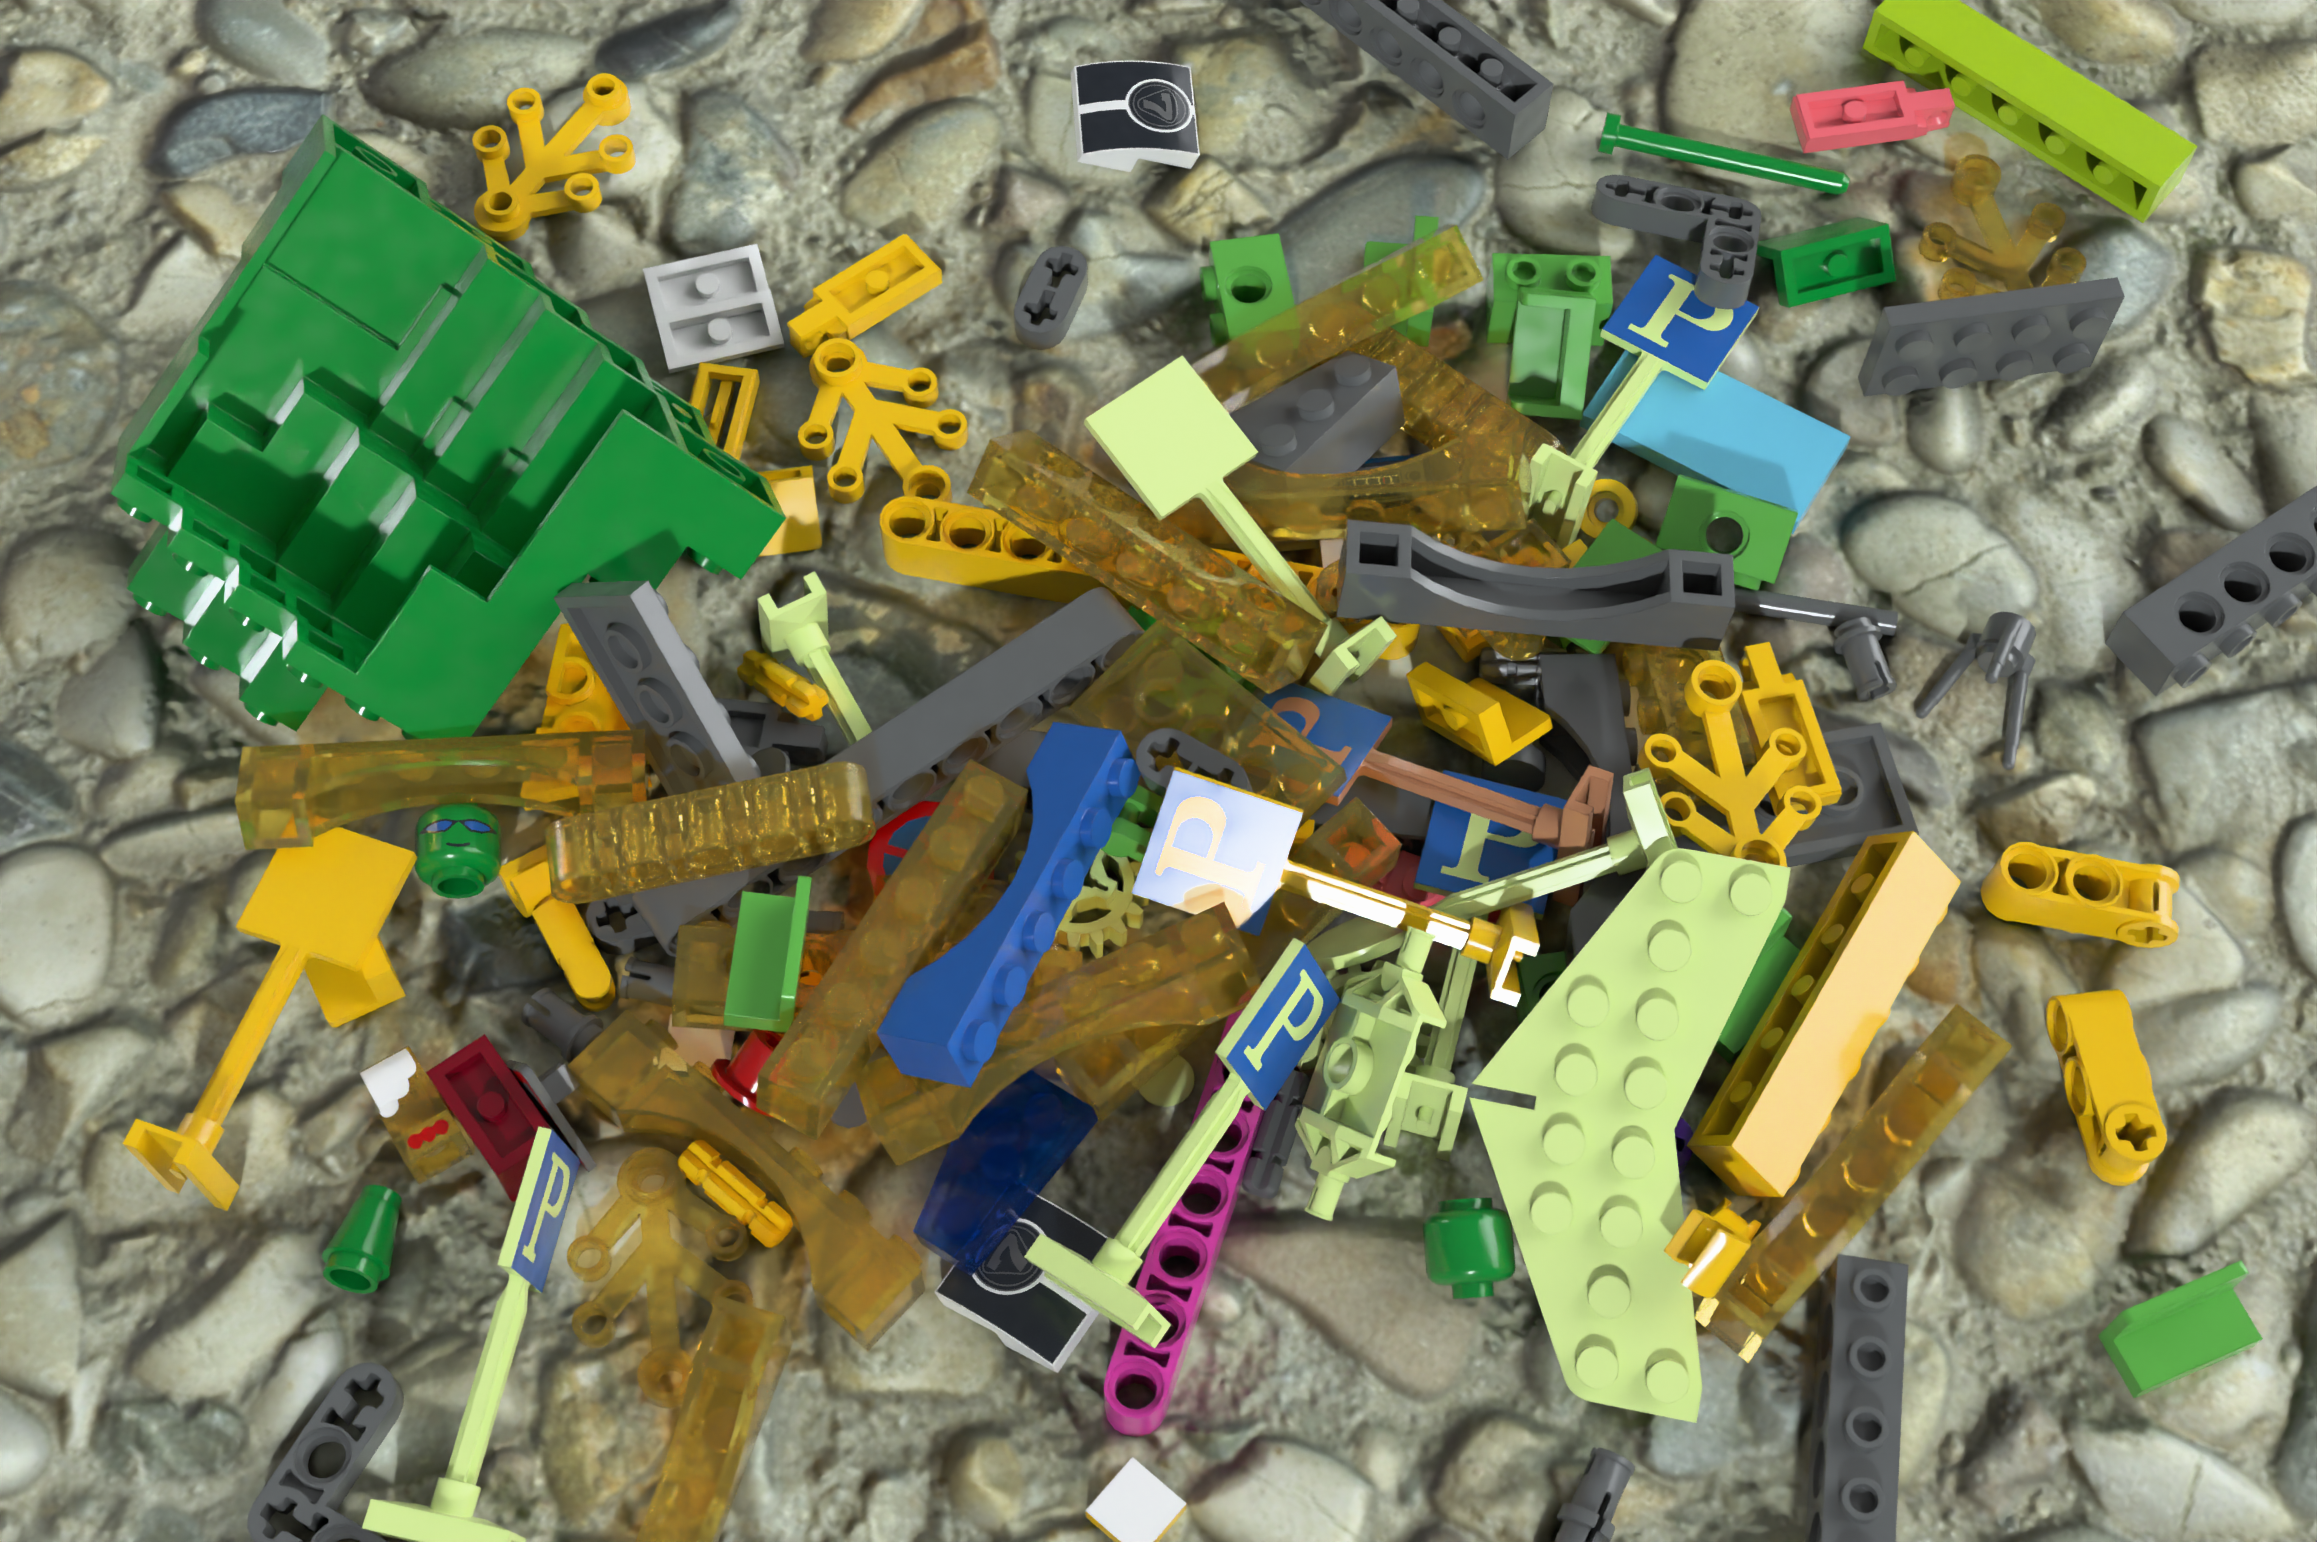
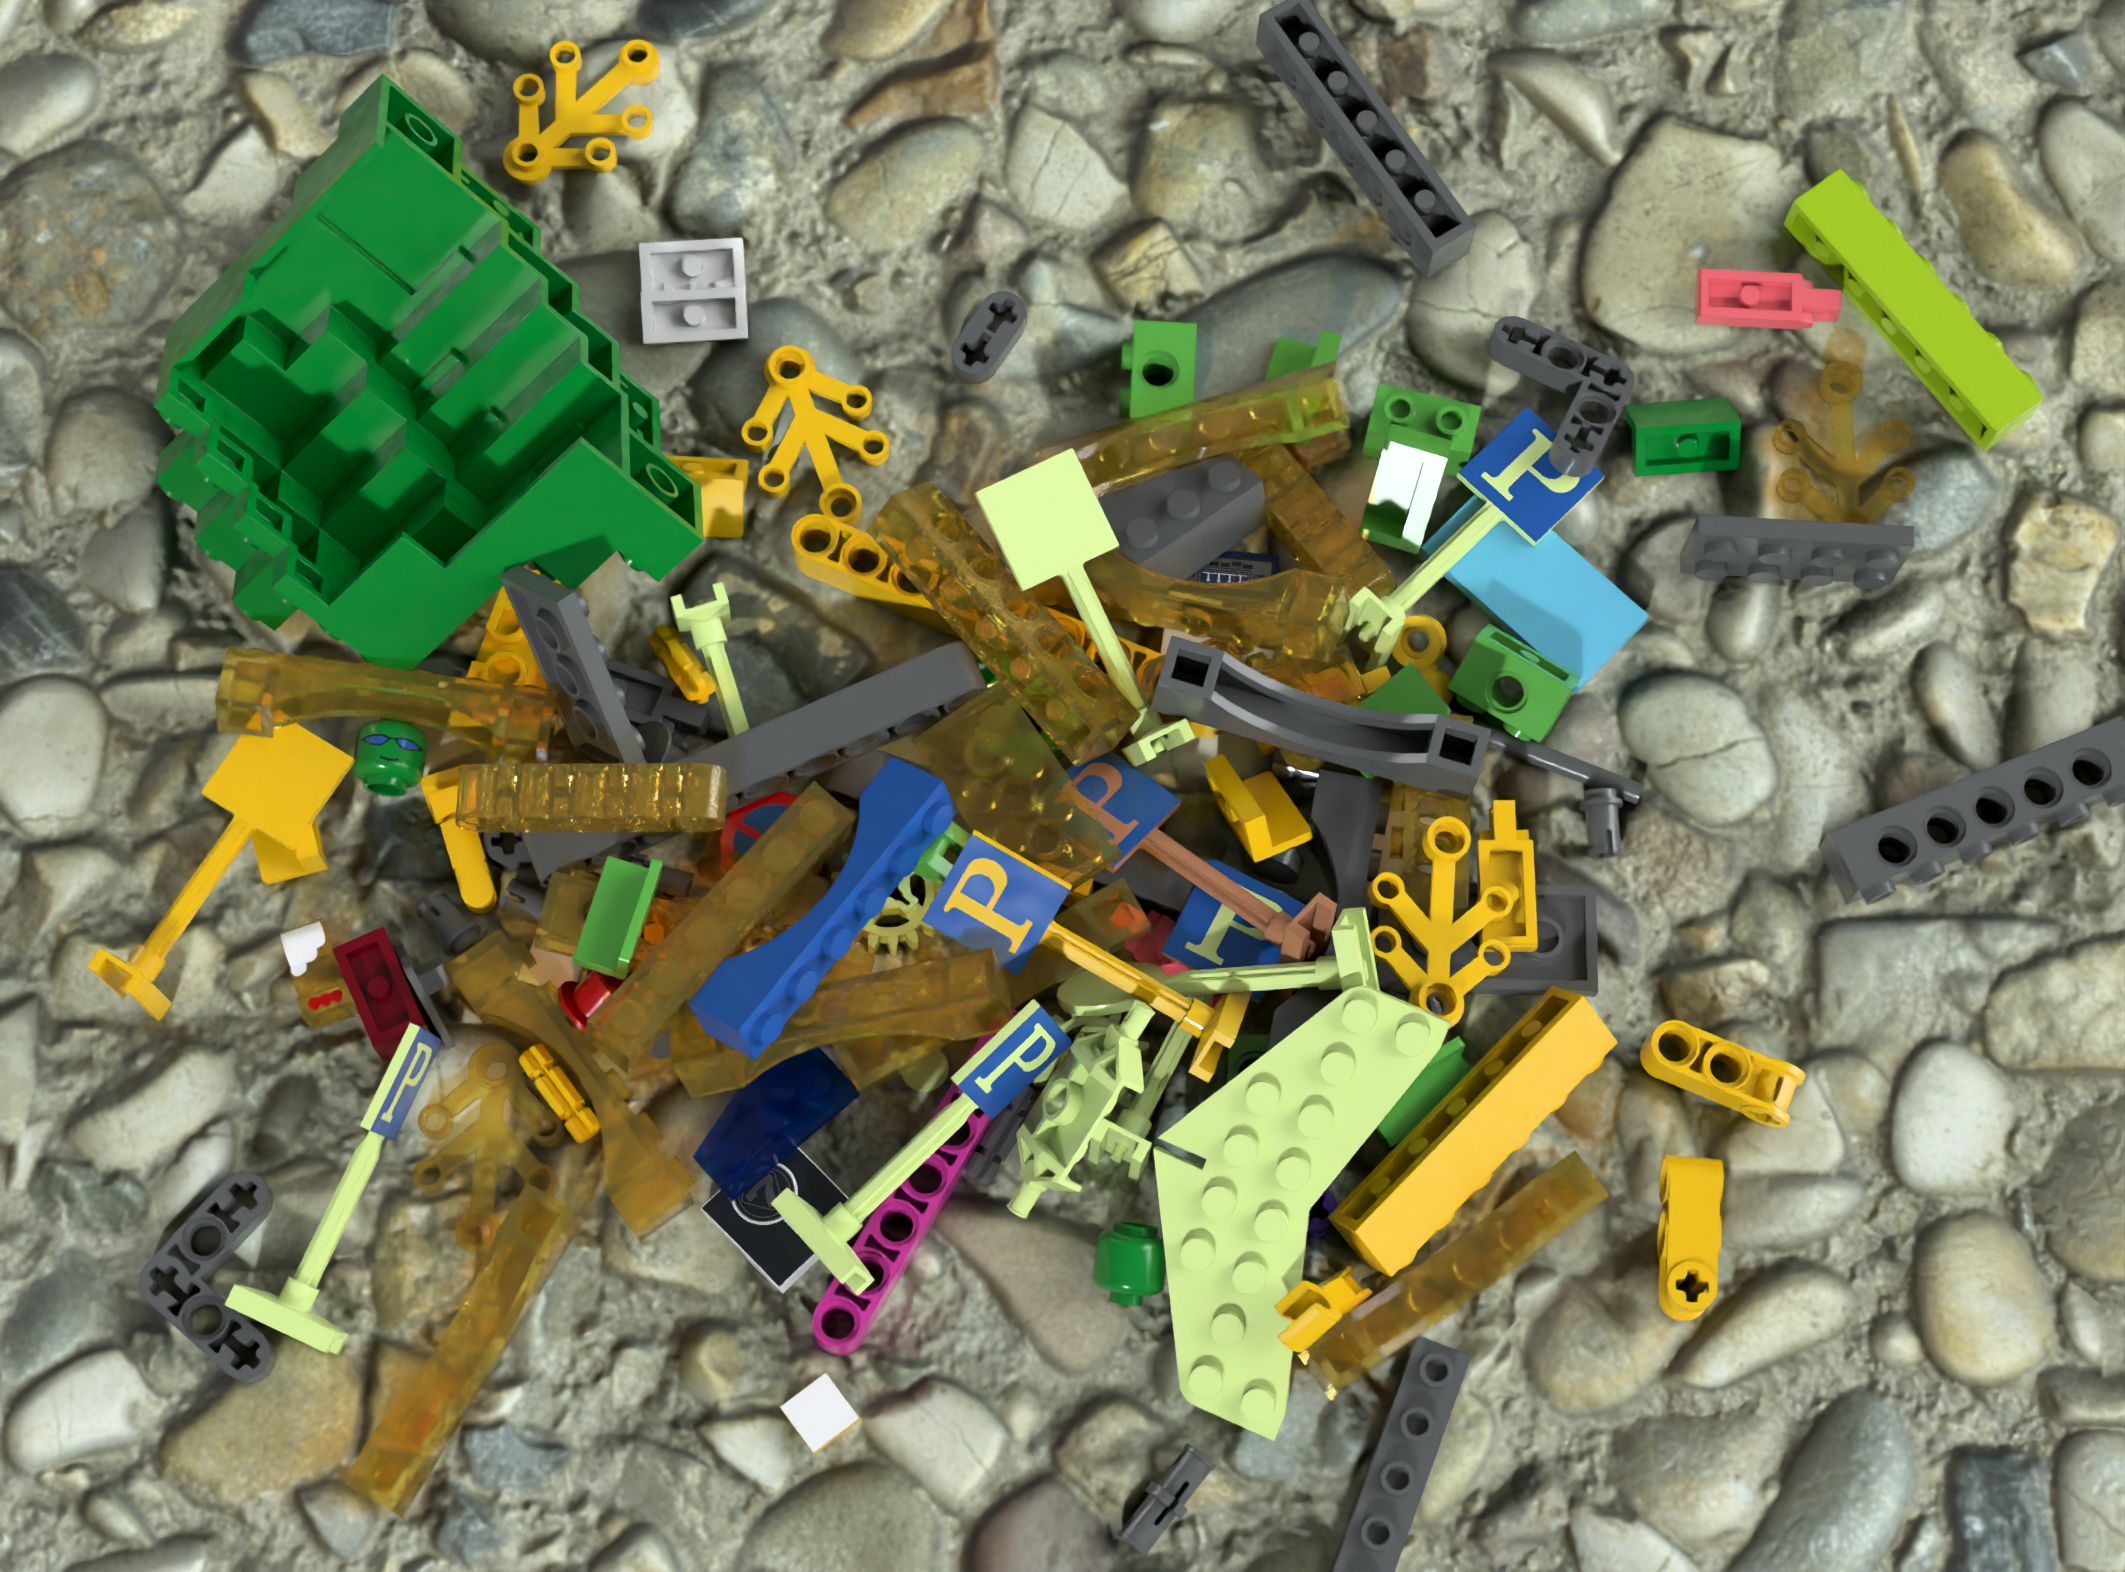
camera: 10 degrees right, 10 degrees up
green cone [322,1185,402,1294] -> none
yellow tile [689,362,760,460] -> none
yellow hinge [787,234,942,358] -> none
black slope [1070,60,1200,172] -> none
dark grey beam [1136,728,1253,797] -> none
green bar [1598,112,1850,195] -> none
dark grey plant [1915,612,2036,770] -> none
bright green panel [2098,1260,2263,1398] -> none

